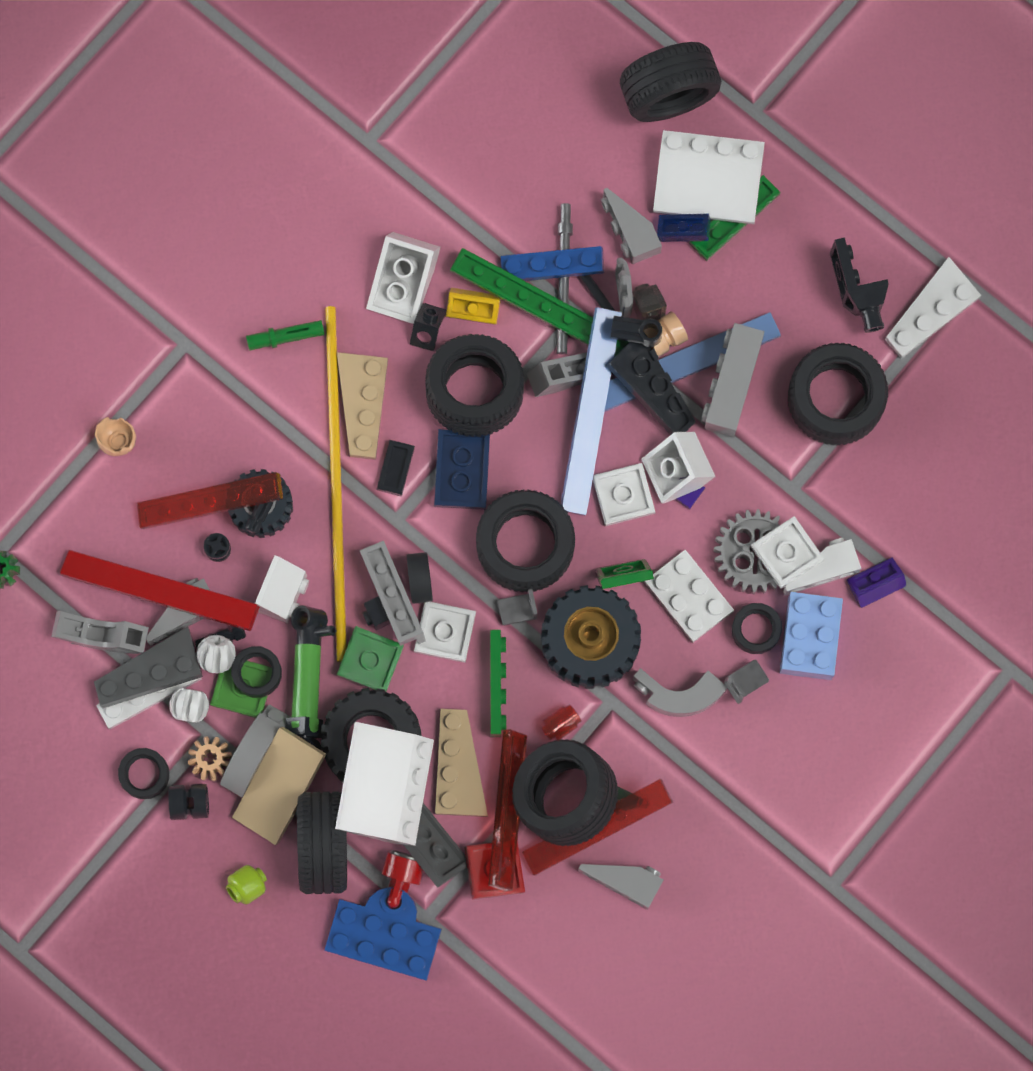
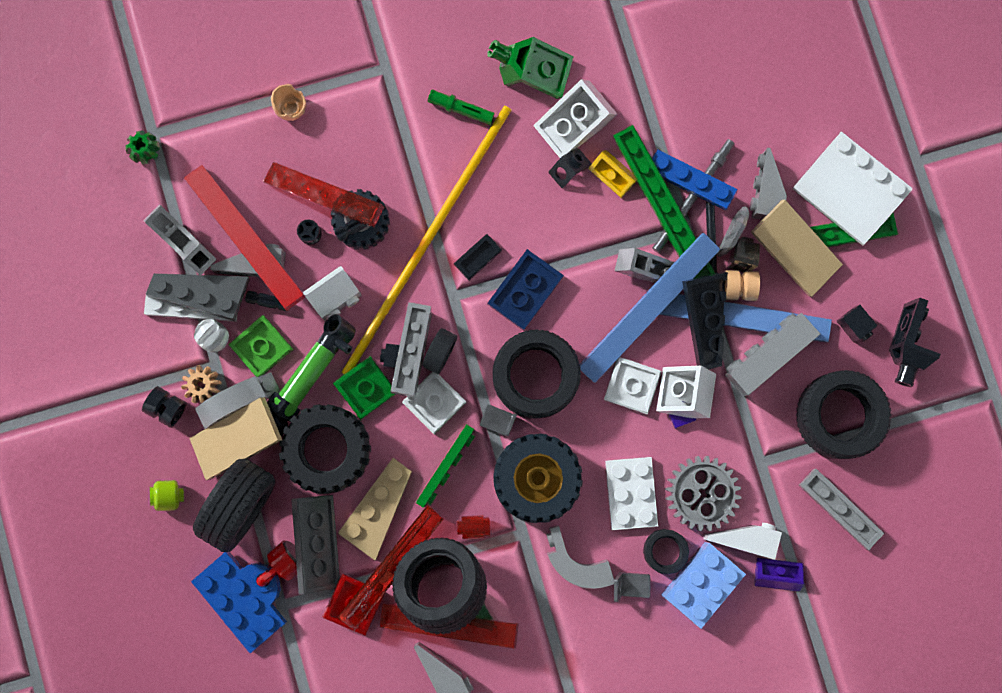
camera: 30 degrees right, 5 degrees up
black tyre [118,748,170,799] -> none
white piece [197,635,236,673] -> none
black tyre [231,646,282,698] -> none
white slope [335,722,434,846] -> none
tan wing [337,352,388,460] -> none
black tyre [425,334,524,437] -> none
green tile [595,559,654,589] -> none
black piece [610,316,662,347] -> none
black tyre [619,42,722,122] -> none
clear blue plate [657,213,711,242] -> none
white tile [751,516,824,589] -> none
white wing [885,257,981,359] -> none
none -> green plate [487,37,574,99]
none -> tan tile [751,200,843,297]
none -> light grey plate [799,469,884,550]
none -> black brick [837,304,877,342]

